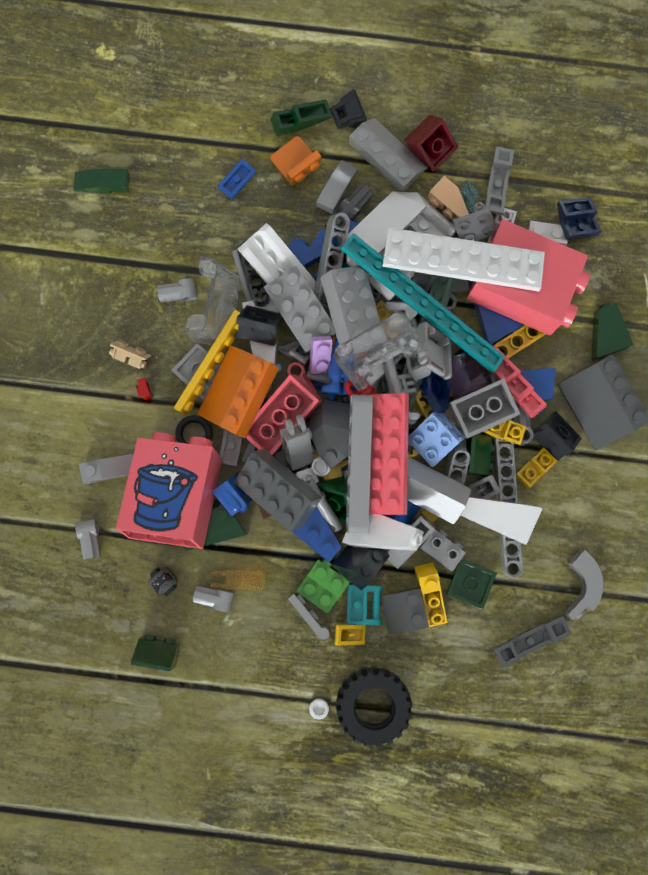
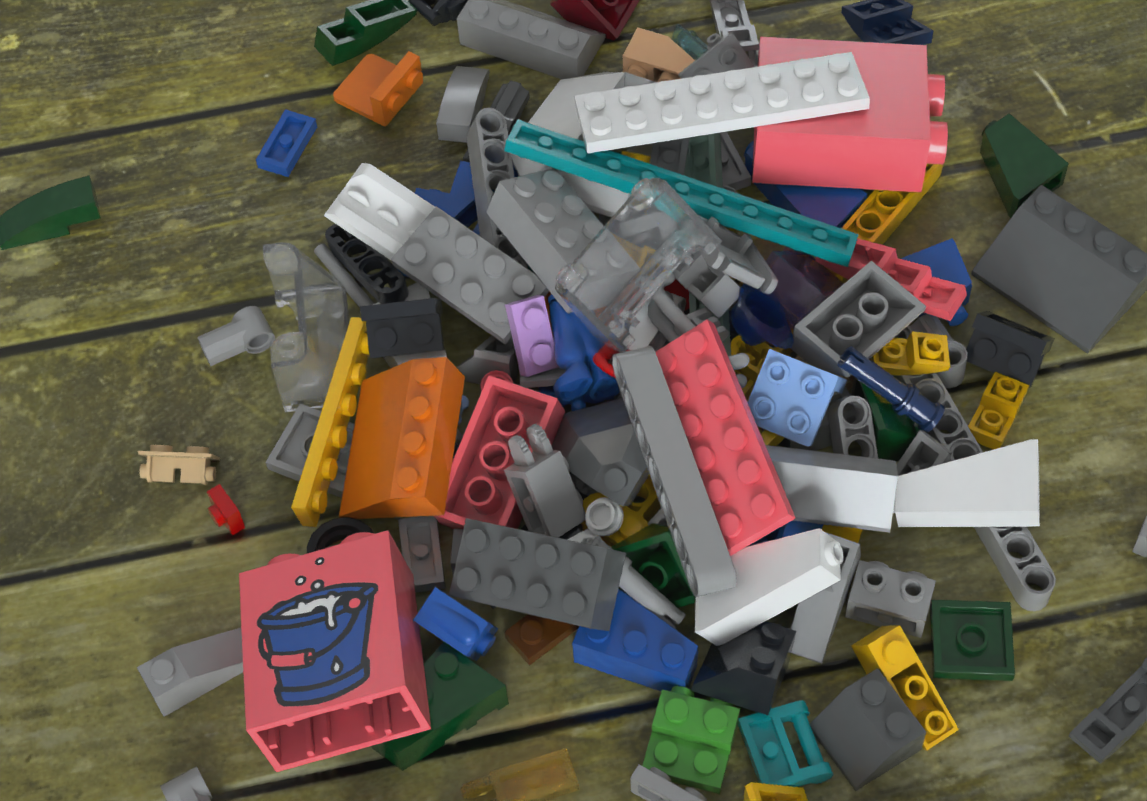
camera: 10 degrees left, 25 degrees down
none -> dark blue pin [837,346,945,433]

